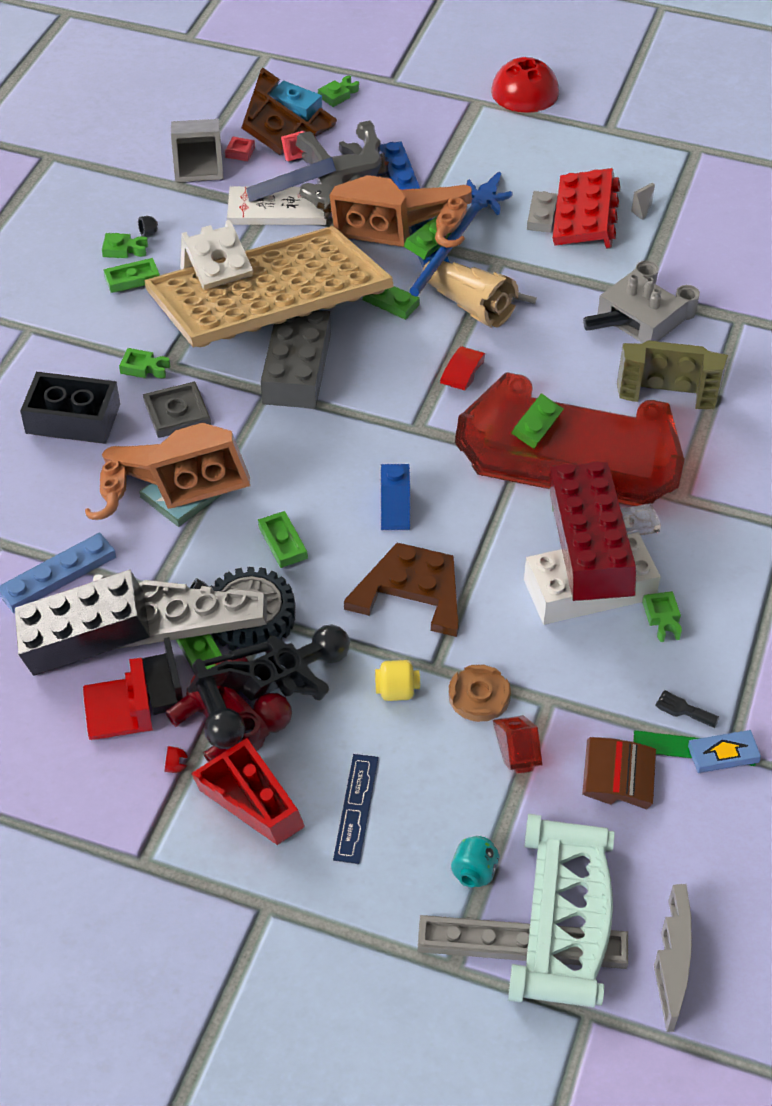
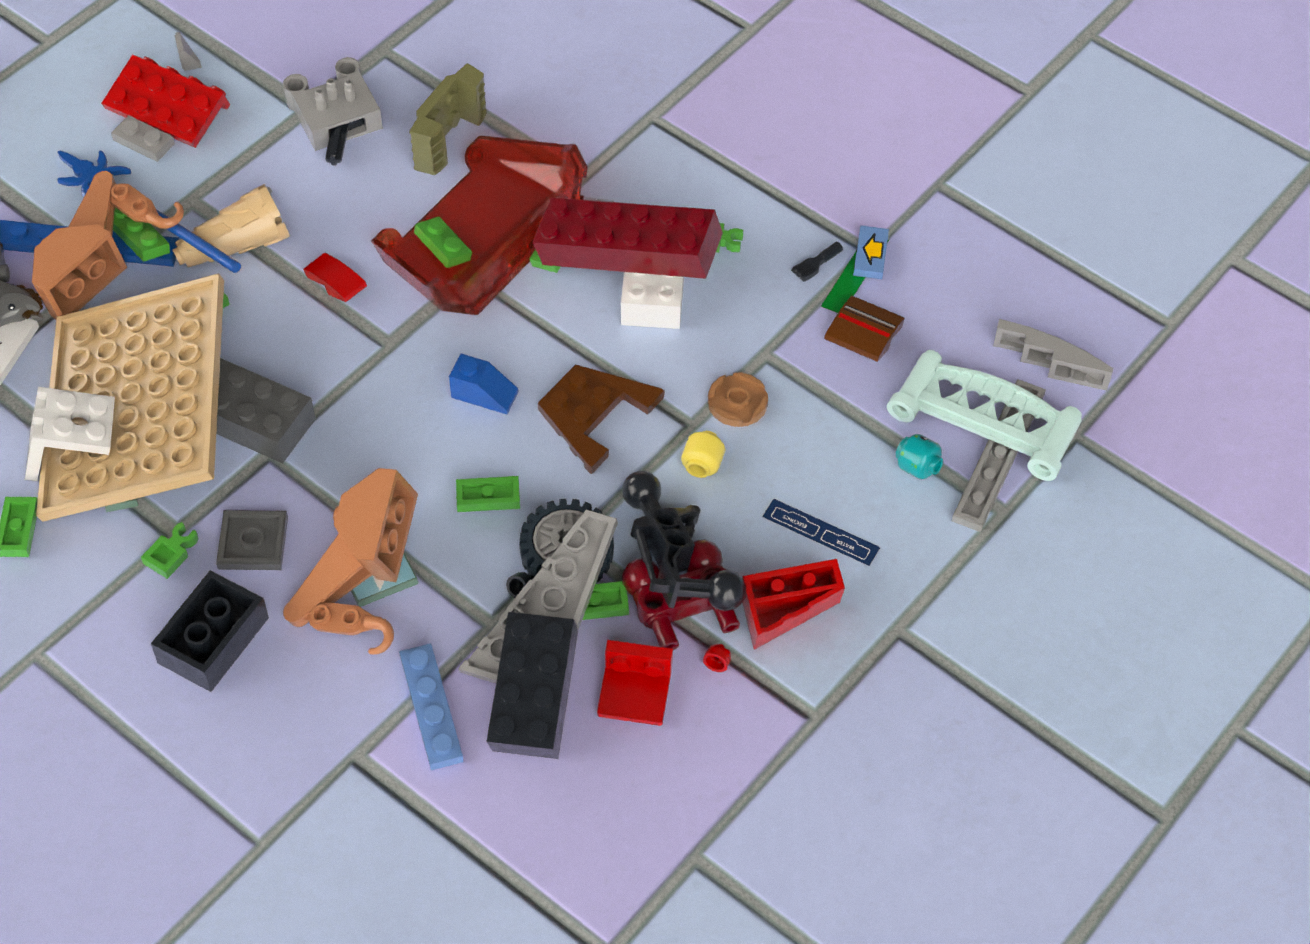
camera: 70 degrees left, 5 degrees up
black panel [142,637,183,715] -> none
clear red slope [493,715,542,773] -> none

